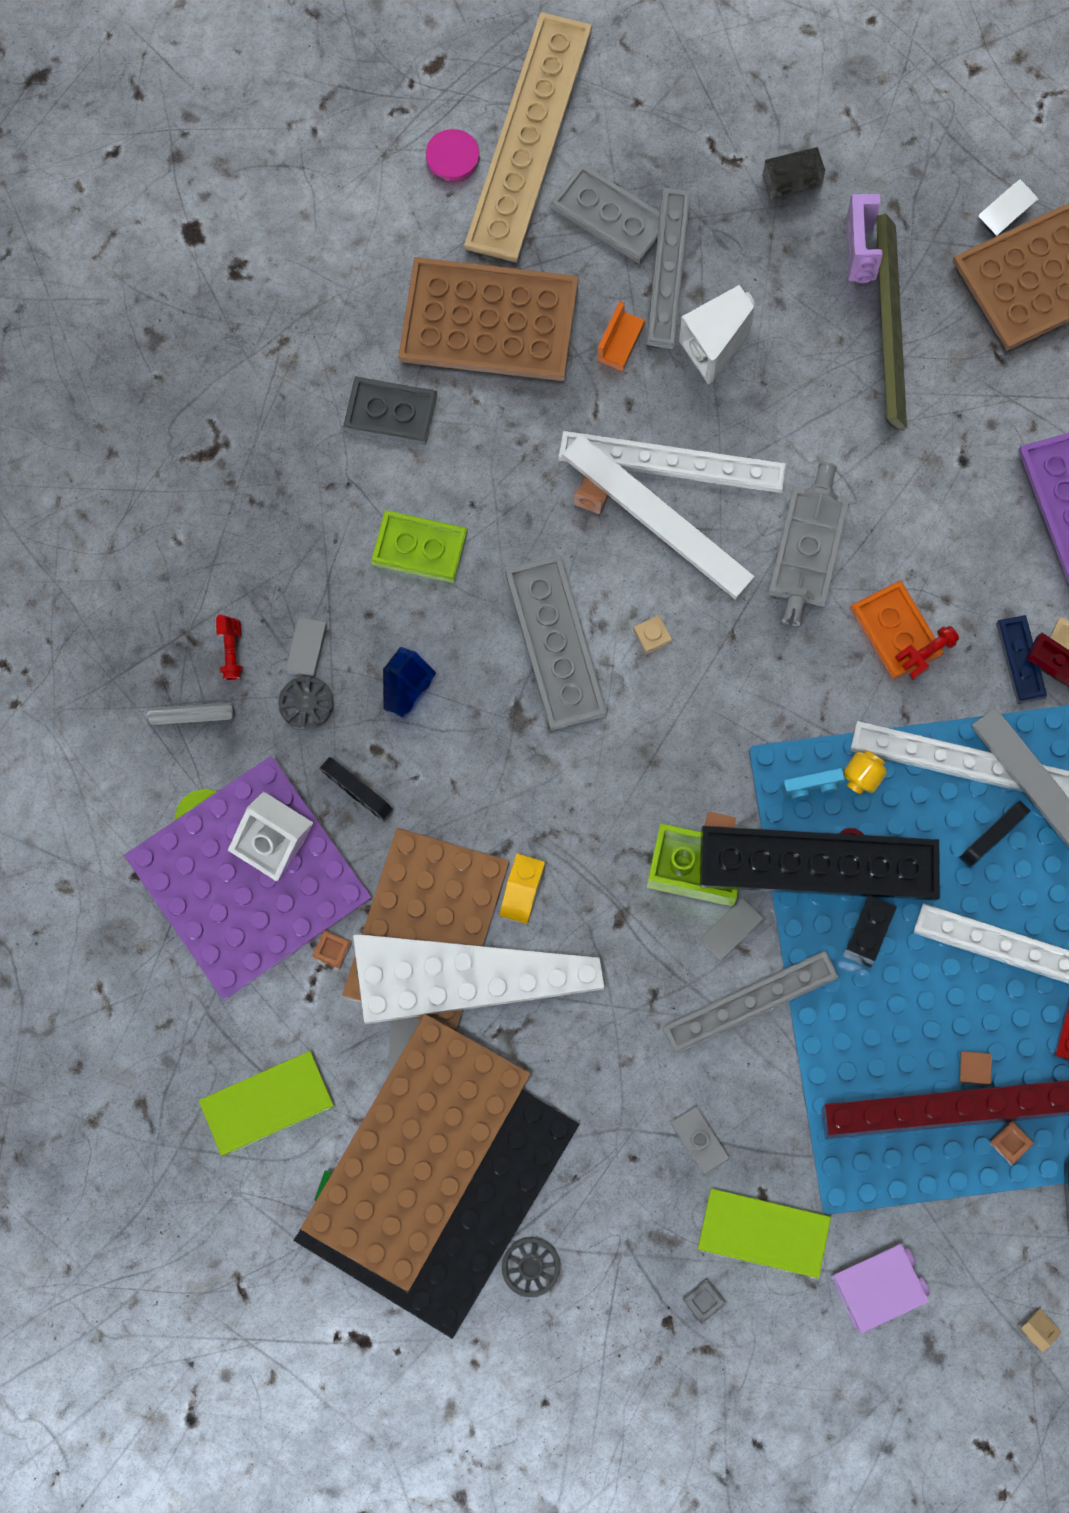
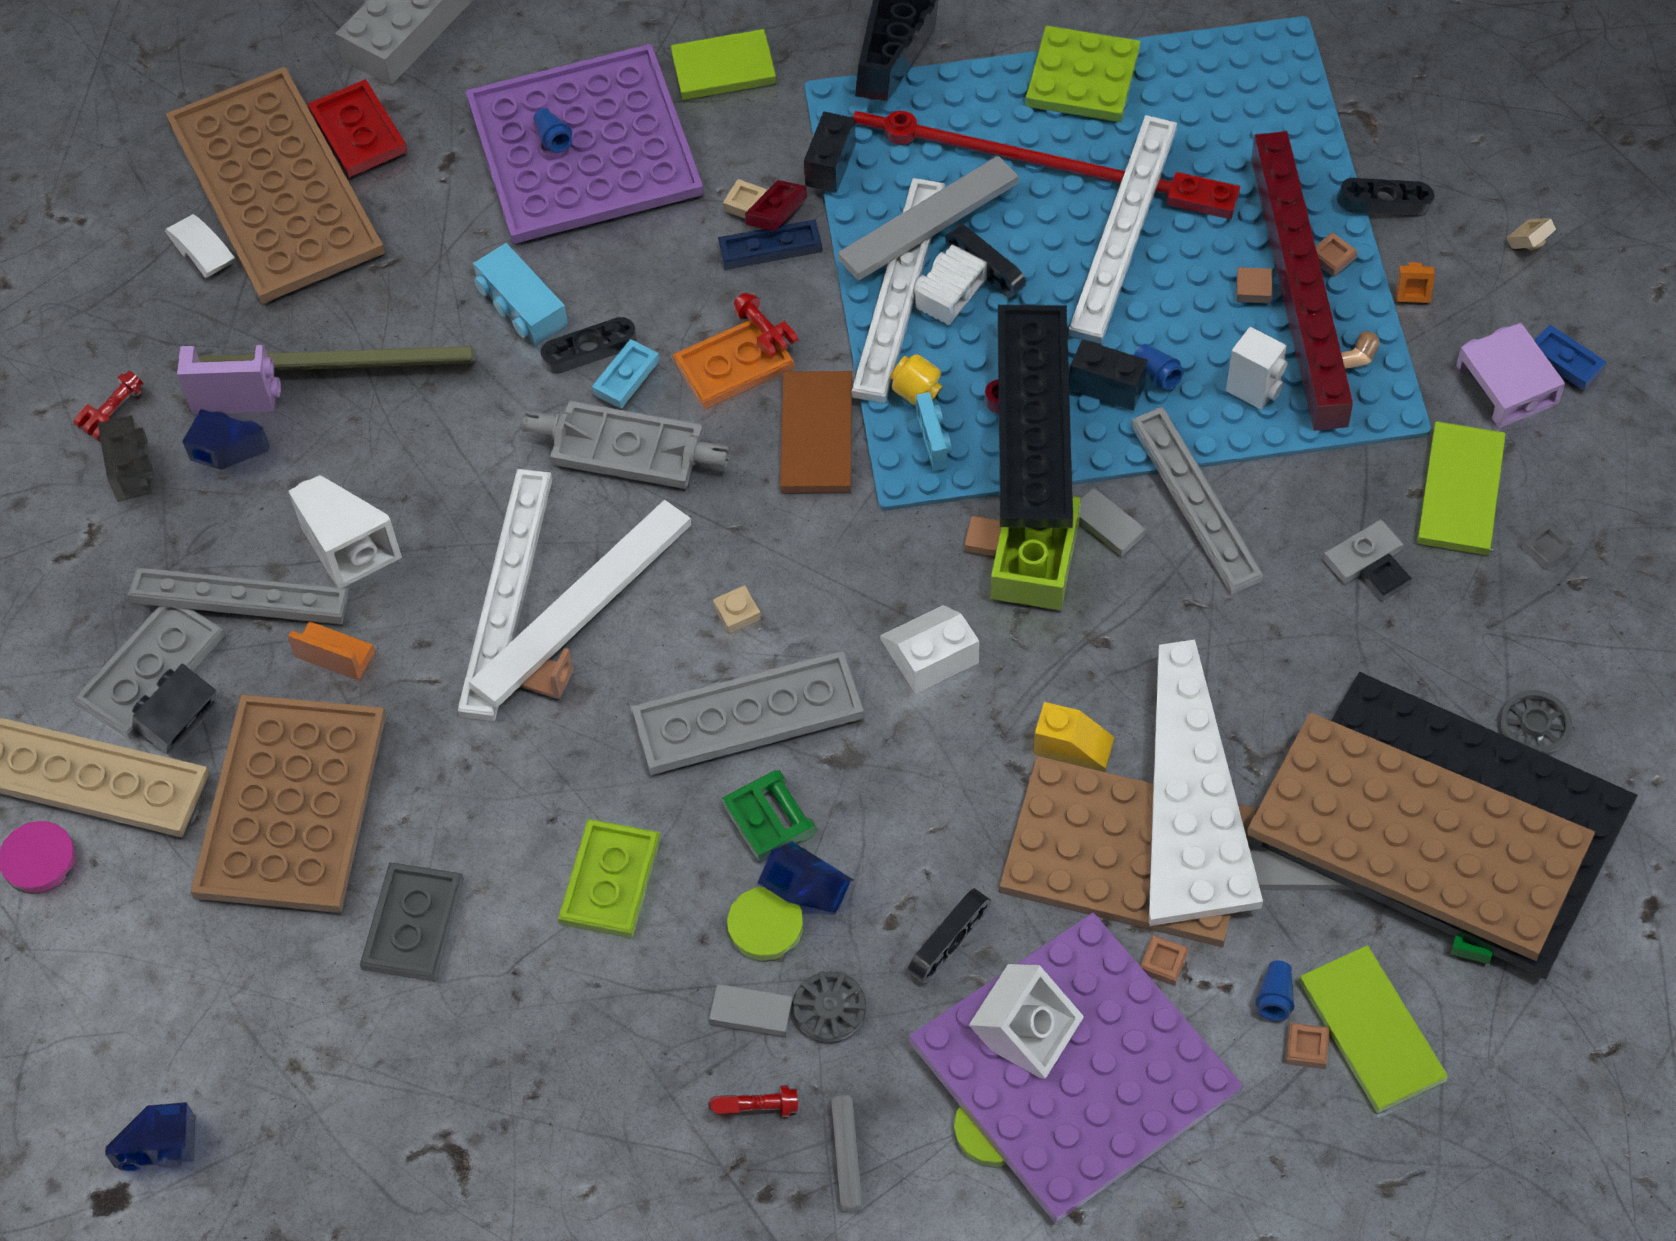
camera: 90 degrees left, 15 degrees down
none -> red hinge [73,371,144,442]
none -> clear blue slope [105,1102,196,1171]
none -> black brick [132,663,216,754]
none -> clear blue slope [182,409,270,470]
none -> medium azure brick [473,243,568,346]
none -> black beam [540,317,637,374]
none -> medium azure plate [592,339,660,409]
none -> green plate [722,770,818,862]
none -> lime tile [727,886,804,961]
none -> dark orange tile [780,371,852,493]
none -> white slope [880,605,979,694]
none -> white brick [914,245,987,325]
none -> blue cone [1134,344,1184,390]
none -> white brick [1226,327,1287,410]
none -> blue cone [1255,960,1295,1021]
none -> nougat tile [1286,1023,1329,1069]
none -> arm [1341,331,1380,369]
none -> black tile [1360,553,1412,602]
none -> orange tile [1396,262,1435,303]
none -> blue plate [1534,325,1607,391]

